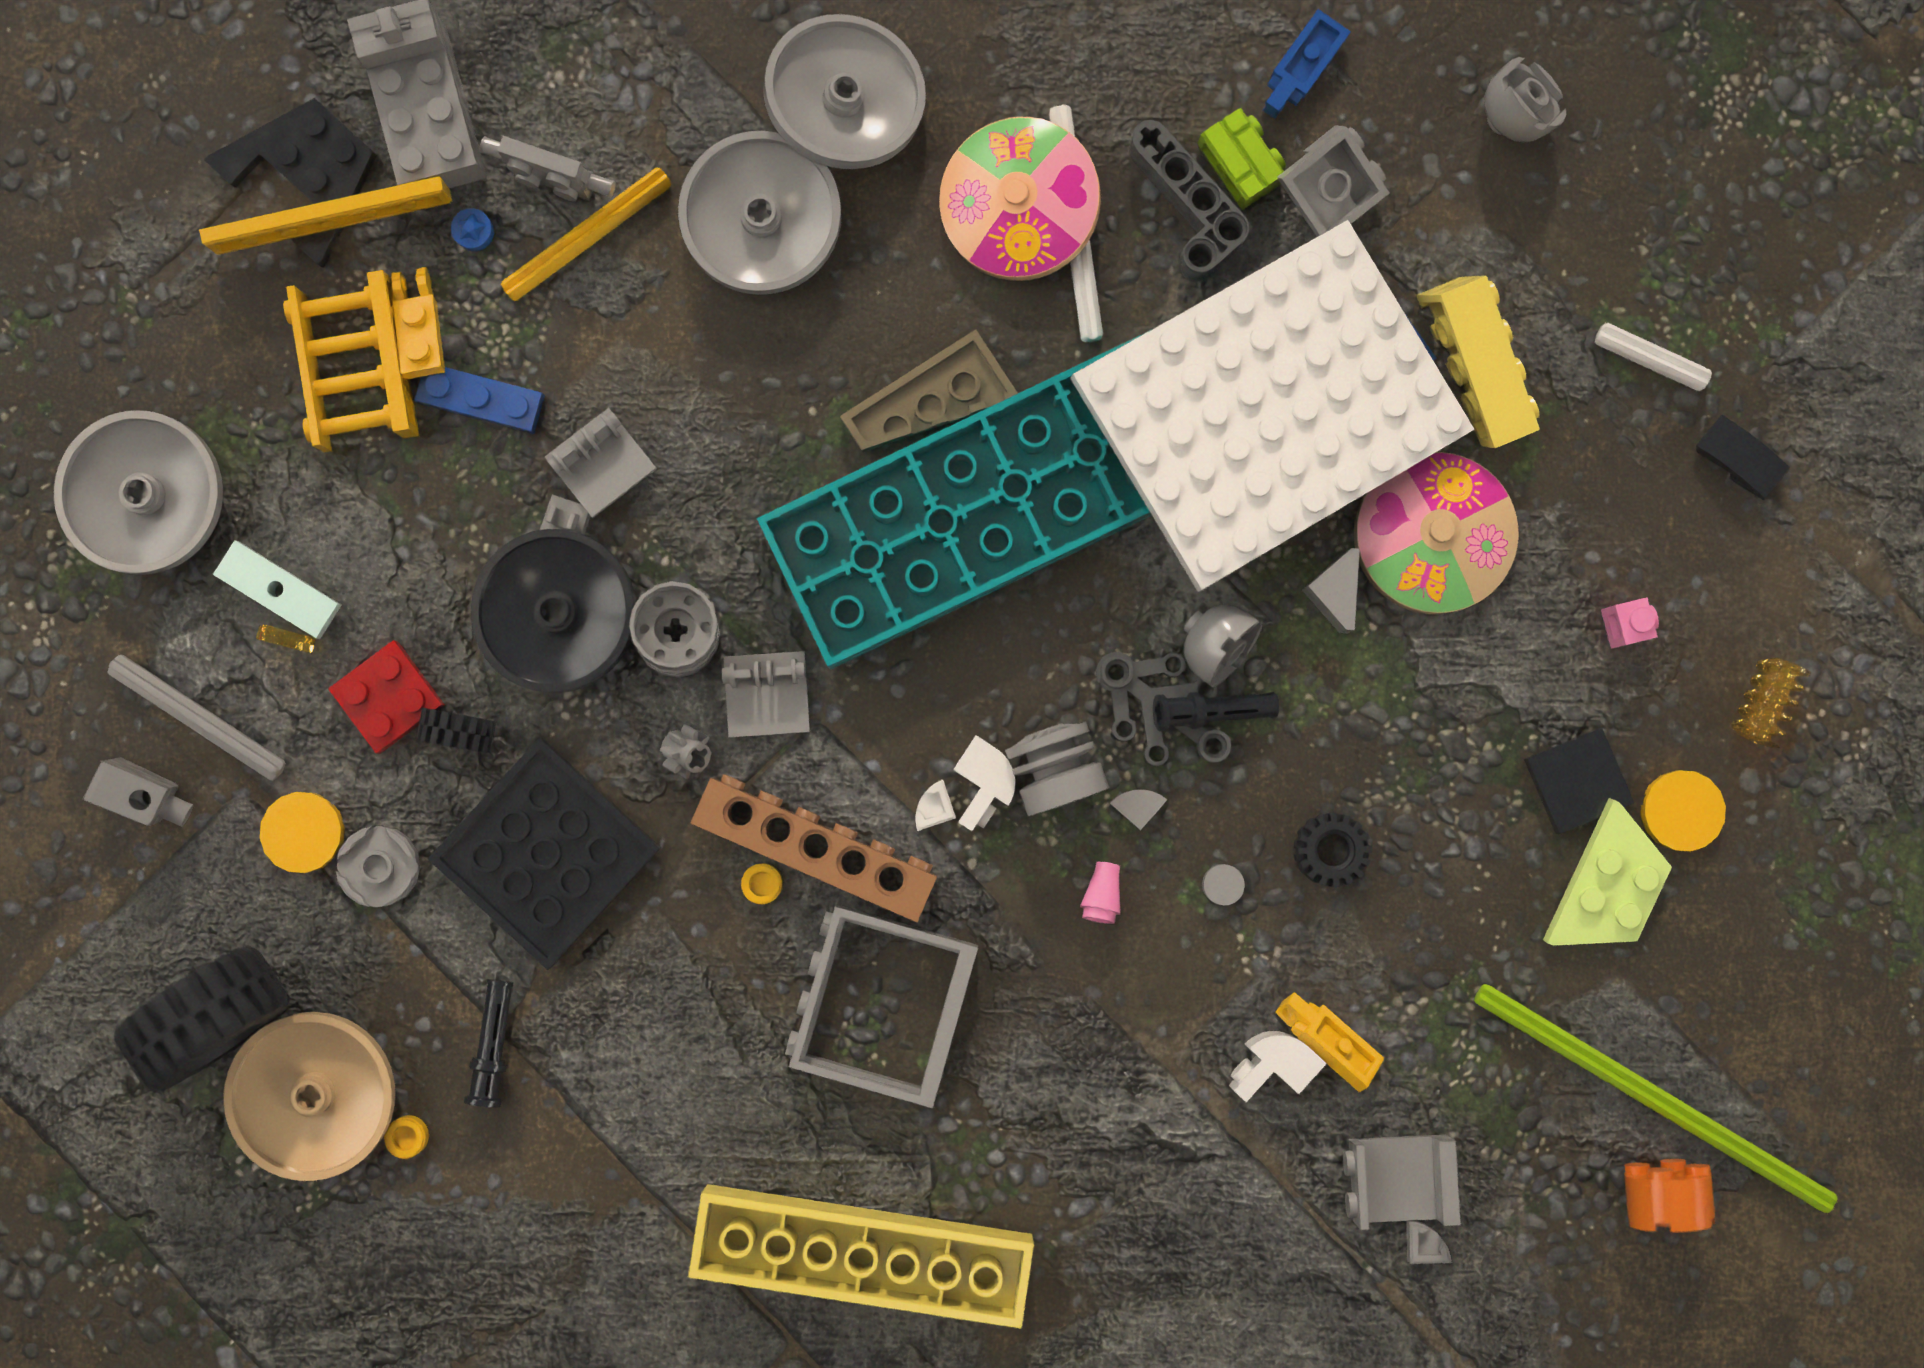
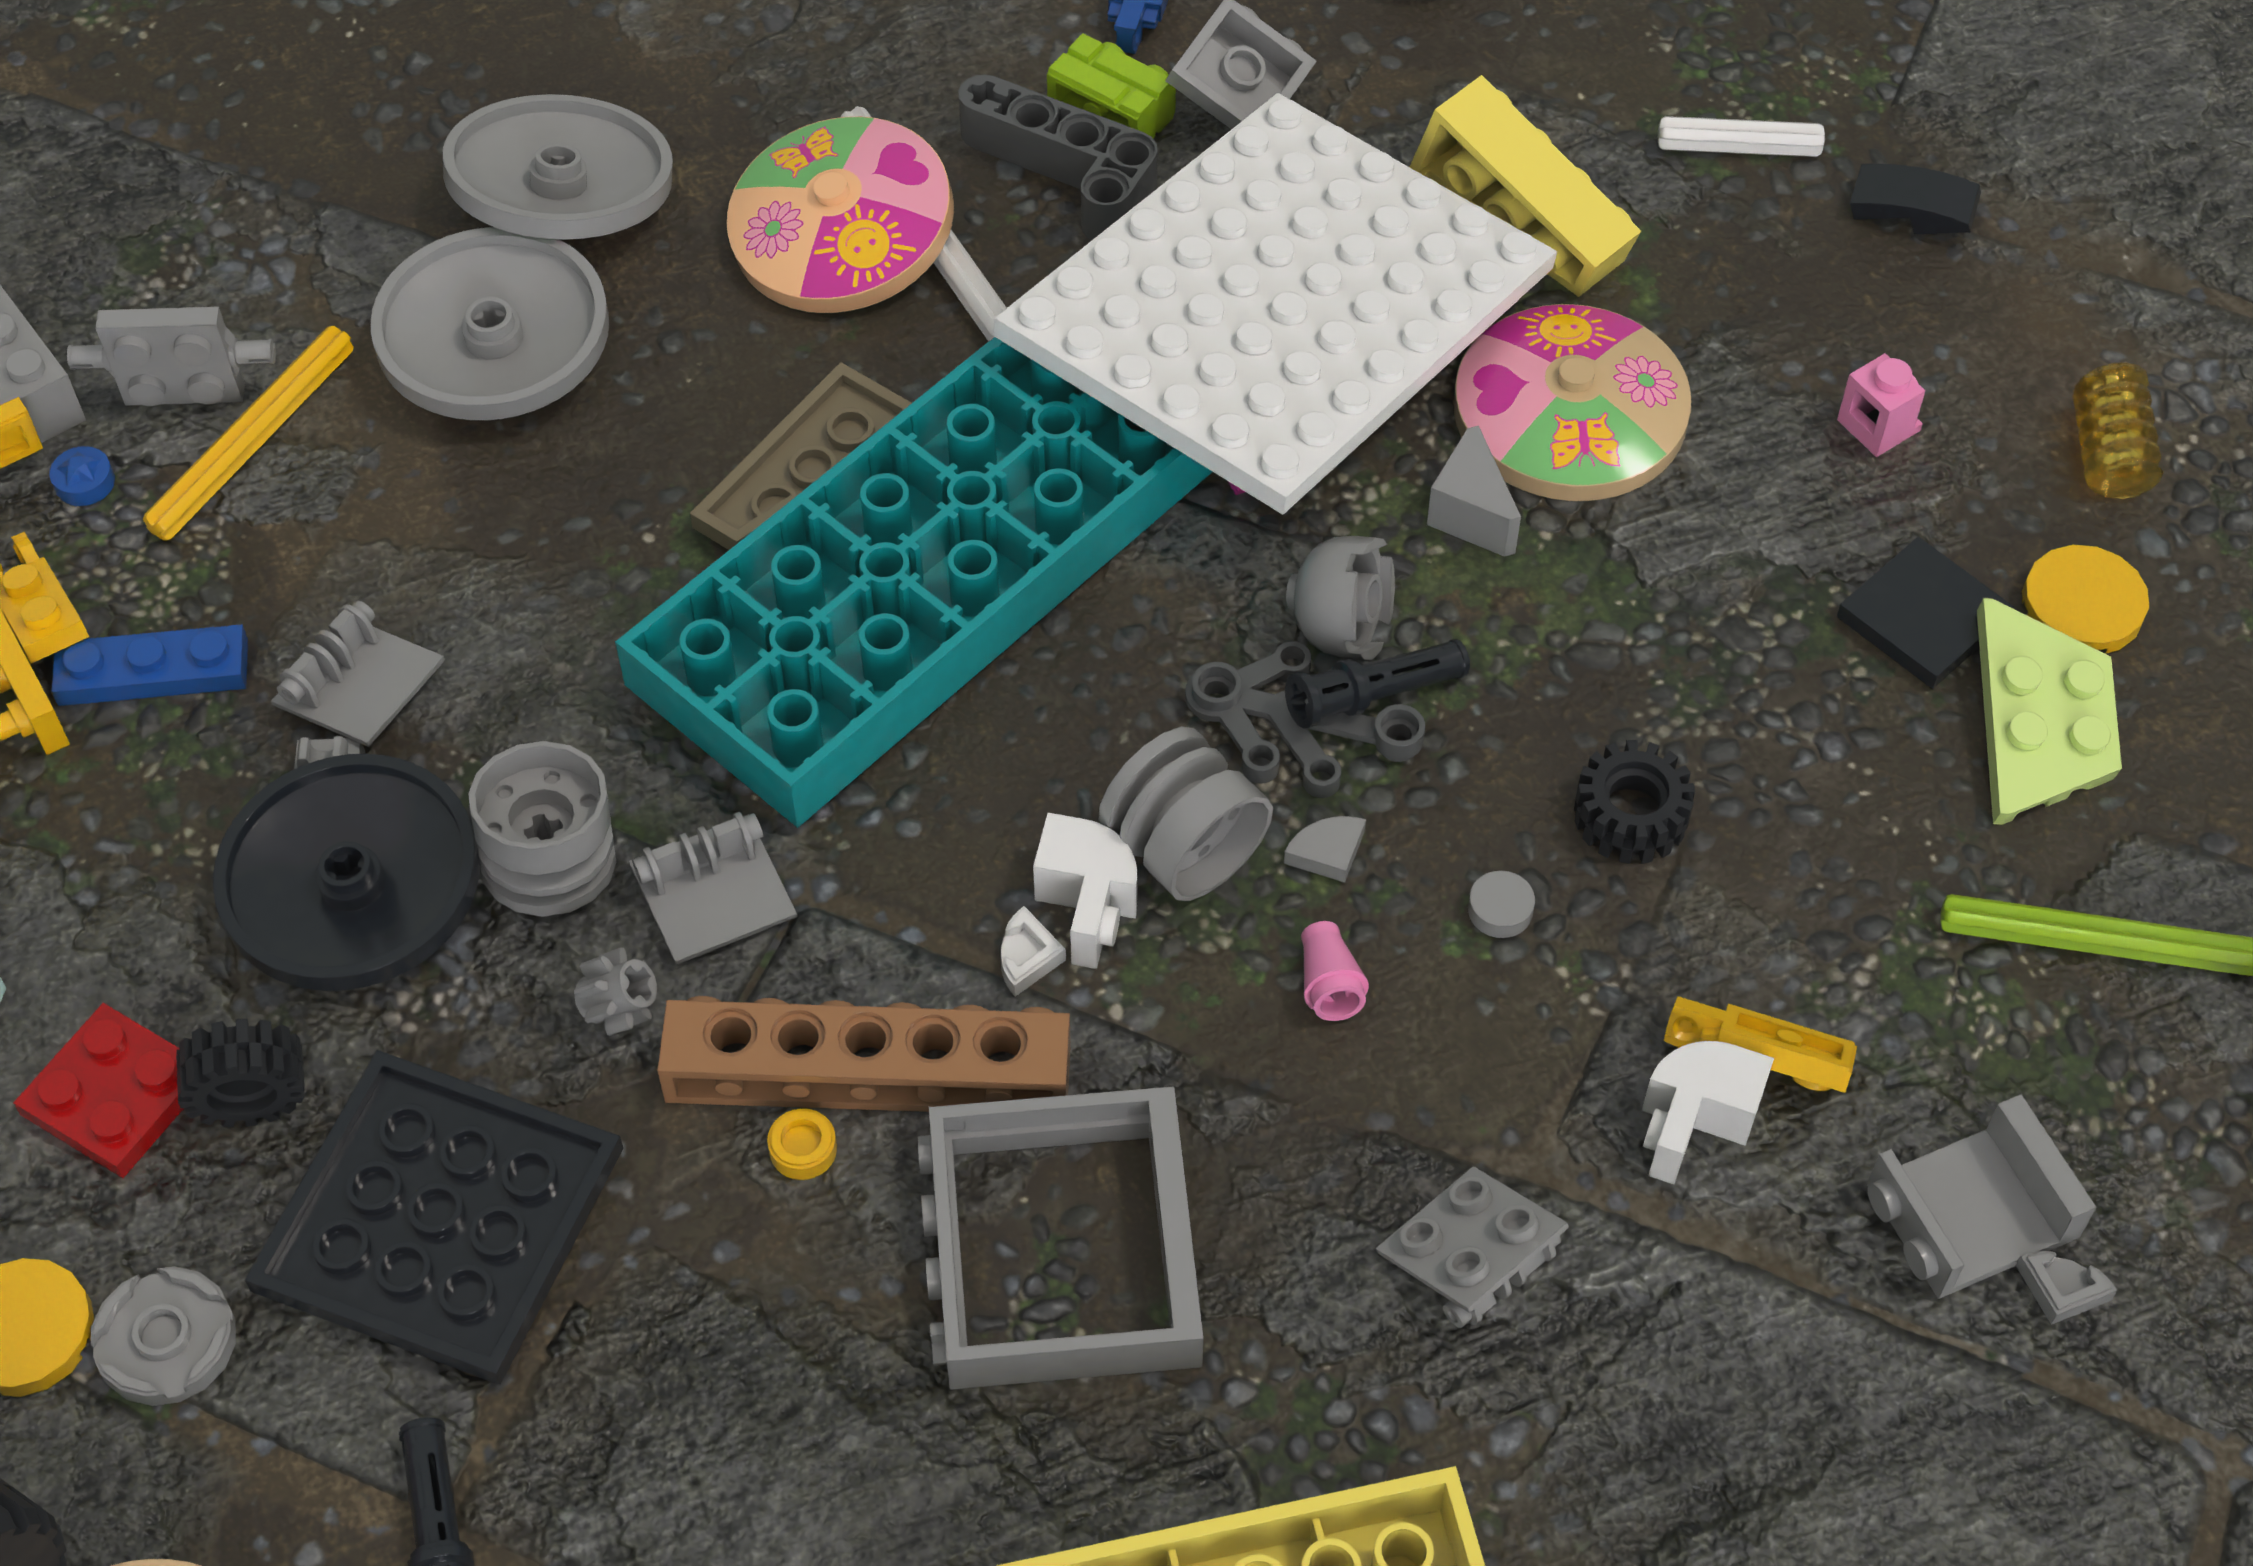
camera: 20 degrees left, 30 degrees down
none -> light grey hinge [1375,1166,1569,1328]

